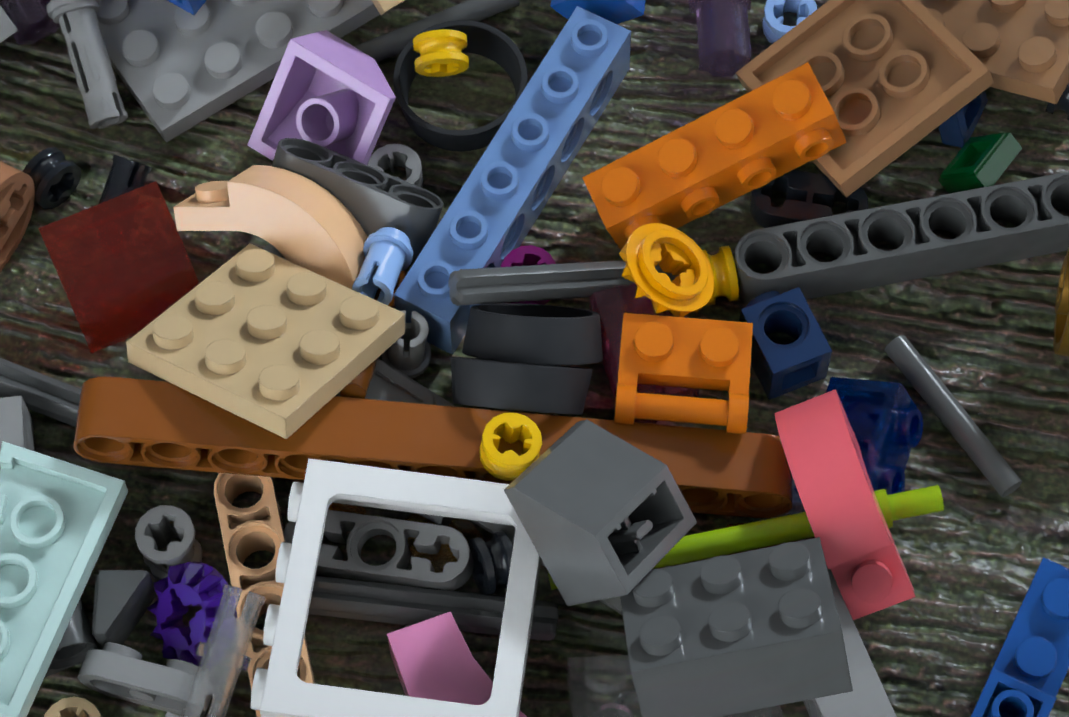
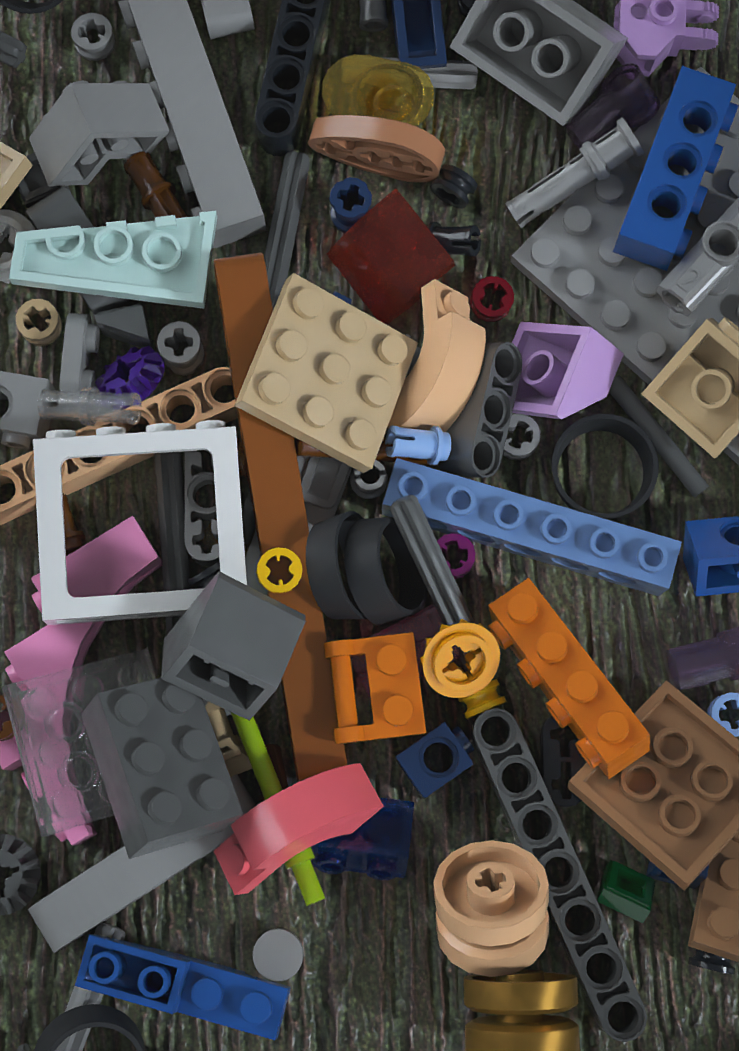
camera: 75 degrees right, 15 degrees up
yellow bush [413,29,469,77] -> none
dark grey bar [884,335,1022,498] -> none
none -> light grey tile [253,928,304,981]
none -> dark blue bush [330,177,372,234]
none -> light nougat wheel [433,840,549,977]
none -> dark red bush [470,276,514,322]

